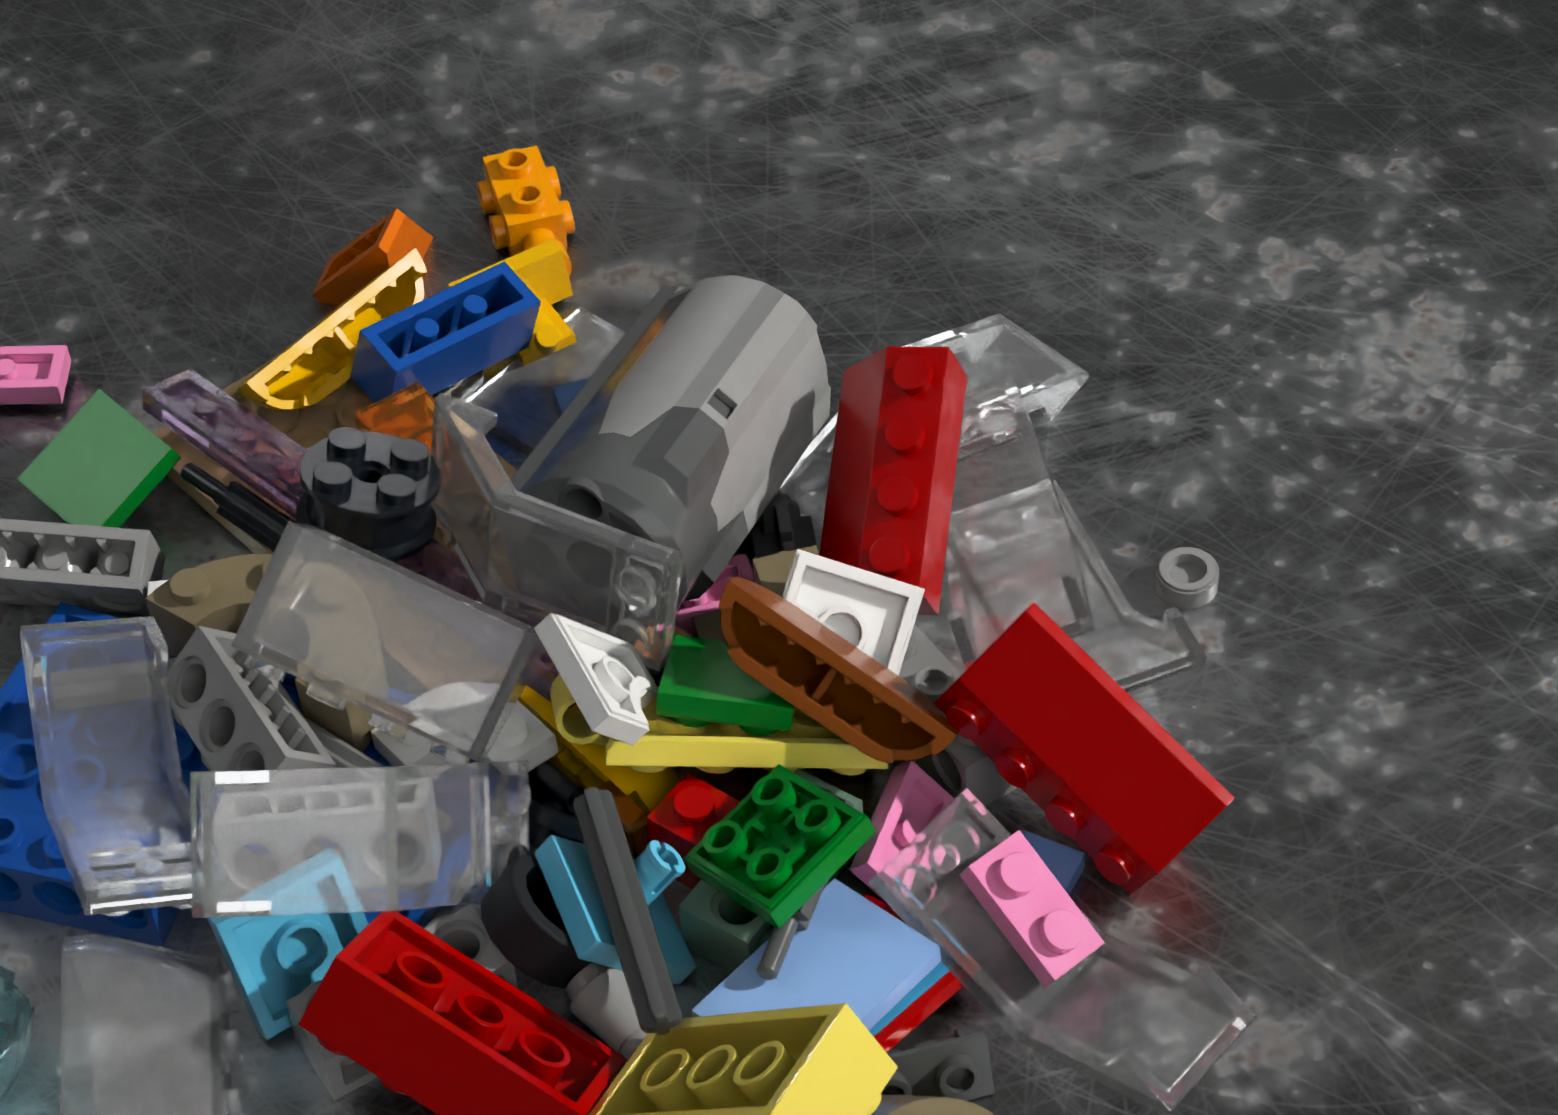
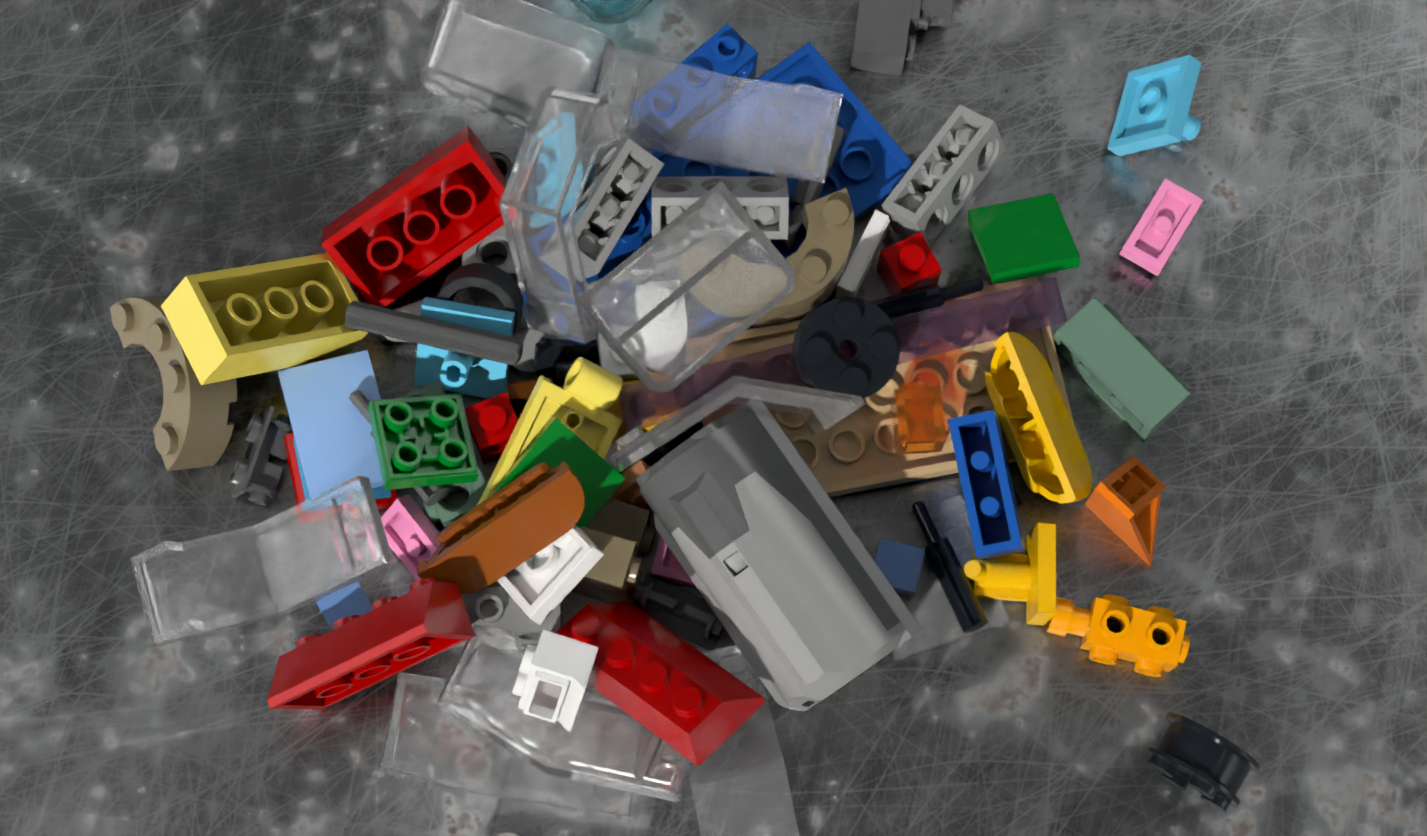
camera: 115 degrees right, 25 degrees up
white tile [534,613,658,745] -> none
bright pink plate [959,830,1105,989] -> none
none -> white window [512,629,599,732]
none -> red brick [876,232,942,296]
none -> black axle [911,501,989,634]
none -> sand green brick [1053,297,1190,442]
none -> black wheel [1145,712,1261,812]

